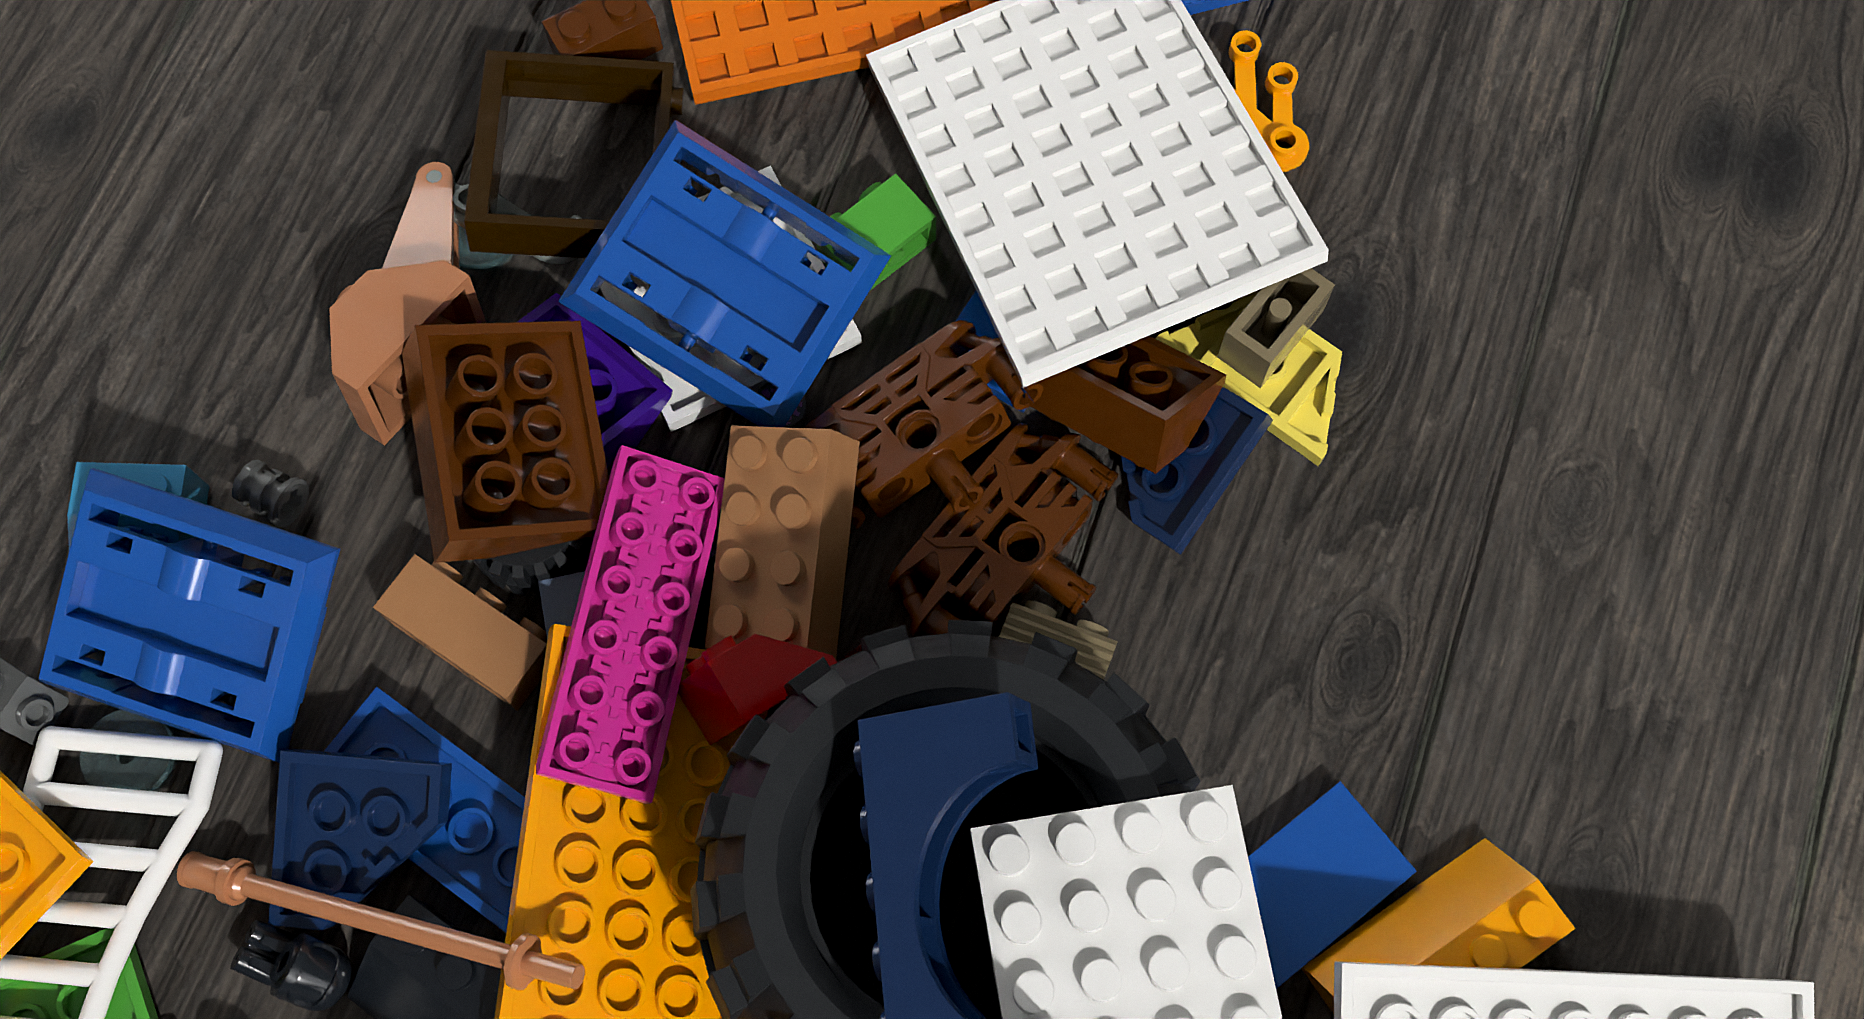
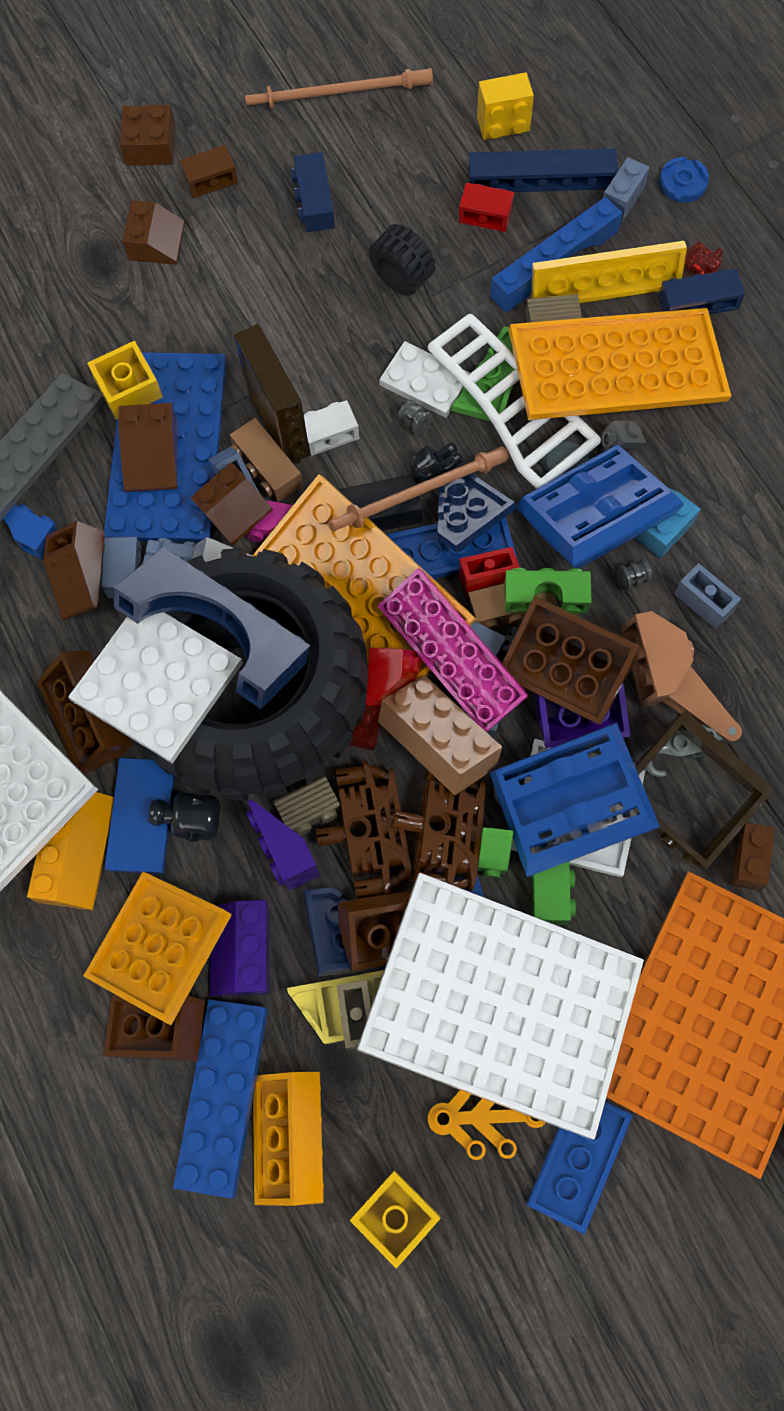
camera: 135 degrees right, 0 degrees up
none -> light orange plate [83,872,232,1025]
none -> reddish brown slope [103,995,205,1062]
none -> black piece [149,792,221,842]
none -> blue plate [173,1000,268,1199]
none -> dark purple slope [210,900,270,997]
none -> dark purple slope [246,799,320,891]
none -> light orange slope [253,1072,324,1206]
none -> yellow brick [350,1170,441,1269]
none -> red brick [459,547,520,599]
none -> bright green slope [478,827,513,878]
none -> bright green arch [504,568,591,613]
none -> sand blue brick [674,563,741,629]

